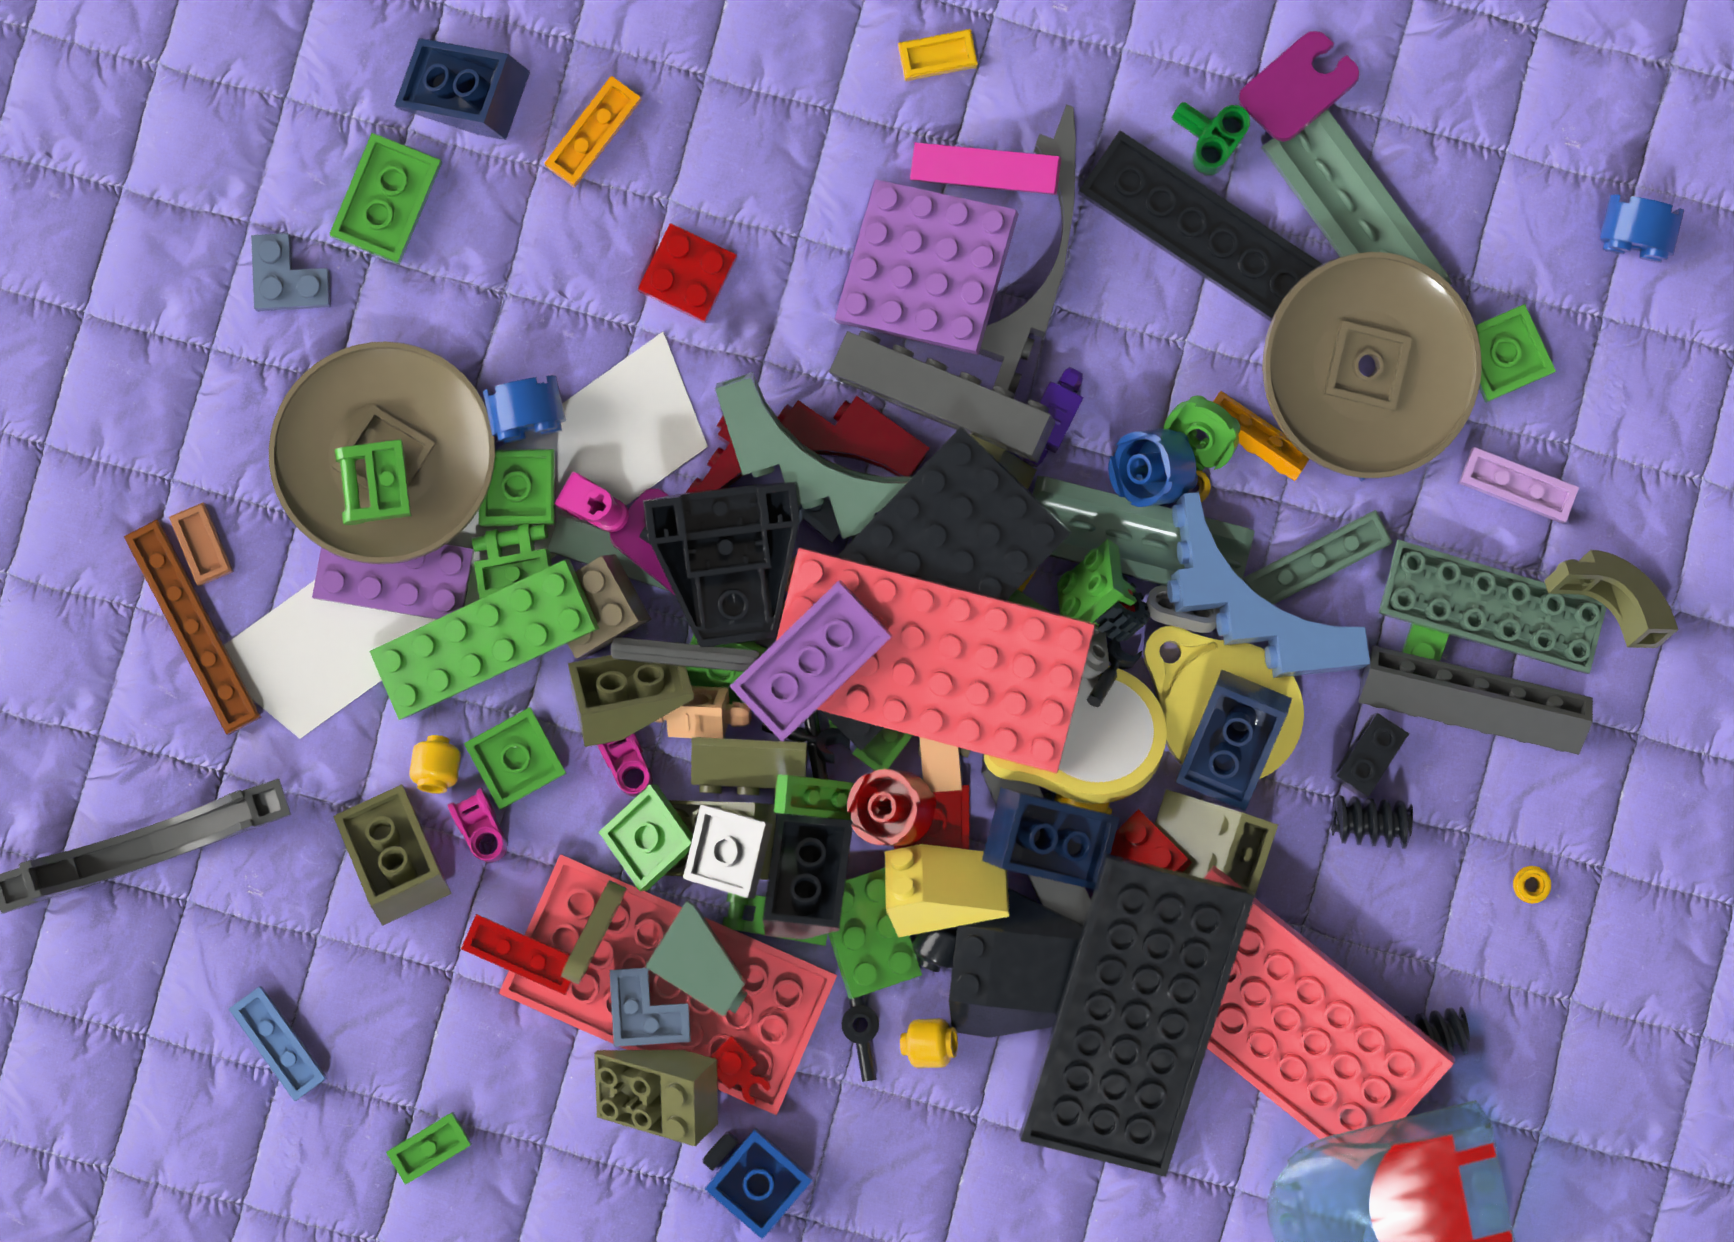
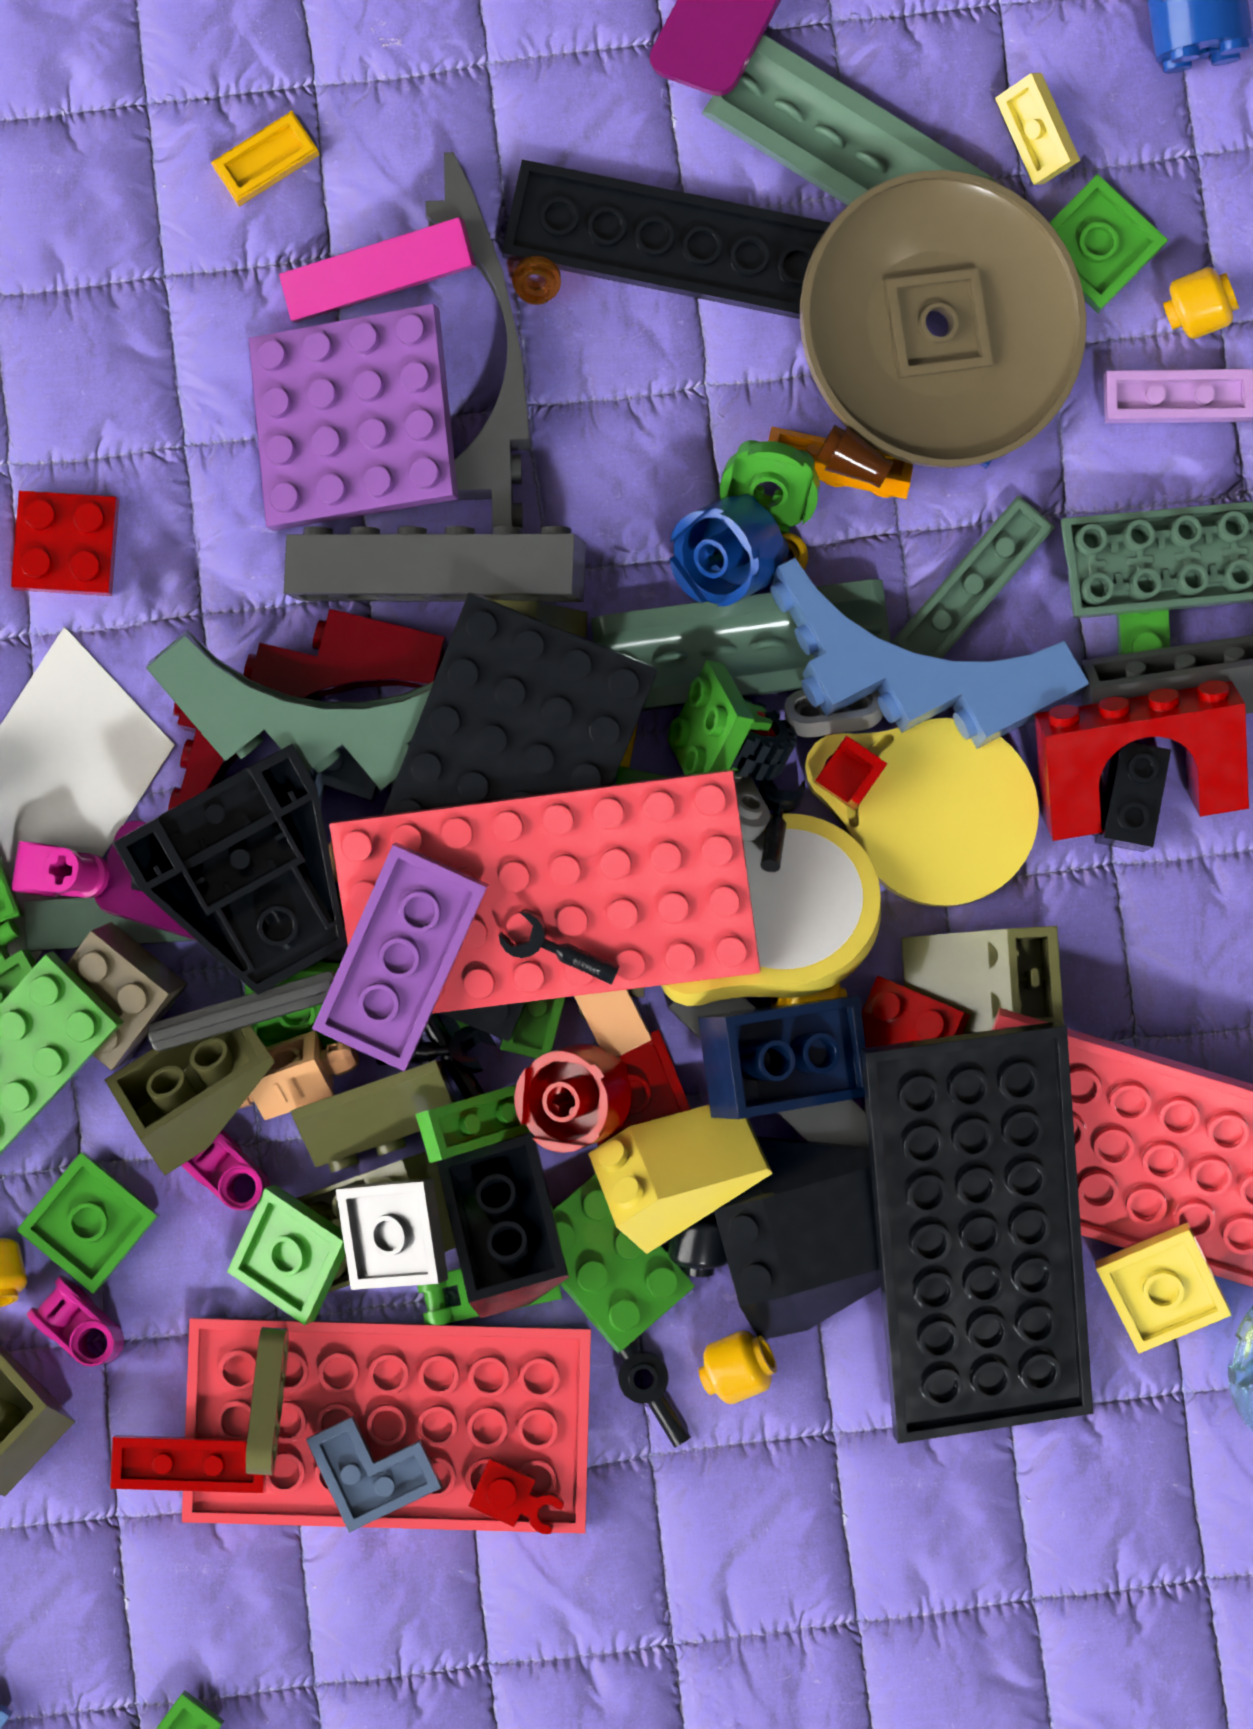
camera: 15 degrees left, 0 degrees up
olive slope [594,1050,718,1147] -> none
sand green slope [645,901,748,1017] -> none
black tile [702,1131,739,1171] -> none
blue brick [704,1127,813,1239] -> none
dark purple piece [1023,367,1084,467] -> none
green beam [1172,102,1250,175] -> none
dark blue slope [1175,670,1292,811] -> none
black piece [1331,795,1413,849] -> none
none -> black piece [498,909,620,985]
none -> clear orange plate [512,256,561,305]
none -> red panel [814,736,888,811]
none -> reddish brown cone [816,425,893,488]
none -> light yellow plate [995,73,1080,185]
none -> red arch [1035,680,1249,841]
none -> light yellow plate [1095,1222,1232,1354]
none -> yellow head [1163,267,1240,339]

